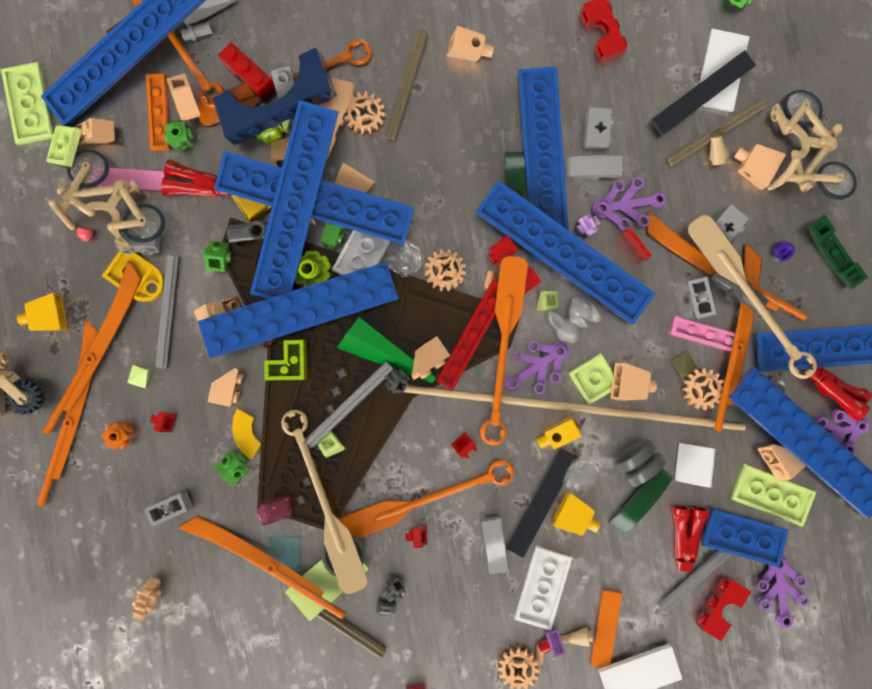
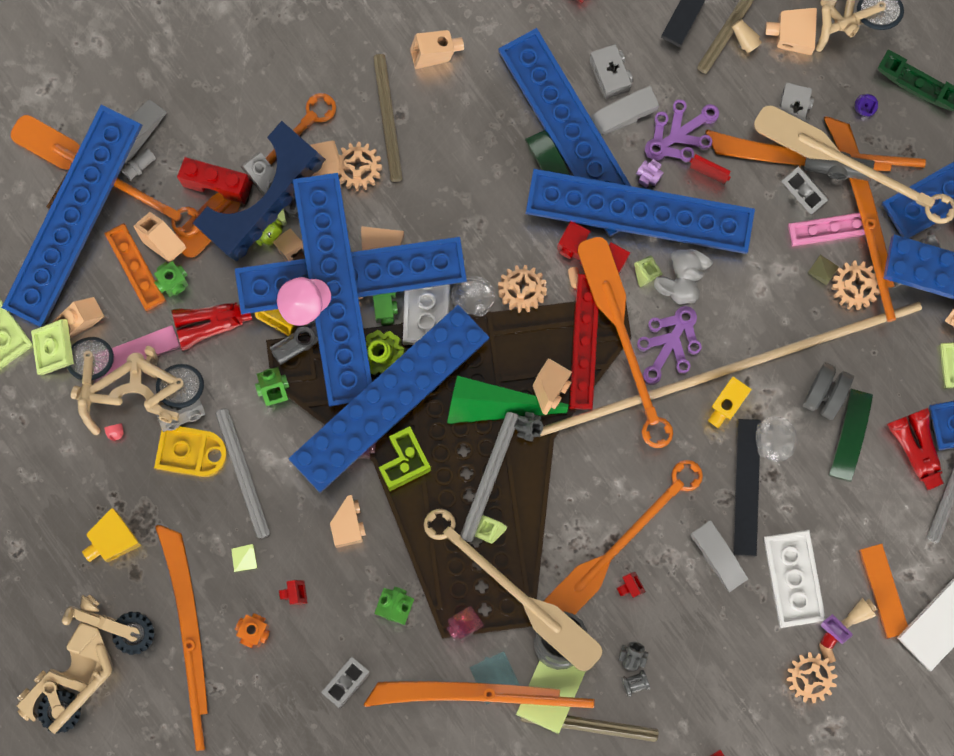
camera: 30 degrees left, 10 degrees down
orange piece [43,261,142,435] -> none
light nougat slope [194,296,241,321] -> none
yellow tile [232,408,261,460] -> none
red tile [451,433,477,459] -> none
yellow torso [551,490,601,535] -> none
yellowish green tile [568,353,614,405] -> none
light nougat torso [610,363,657,401] -> none
white piece [675,443,716,488] -> none
none -> bright pink piece [277,277,331,326]

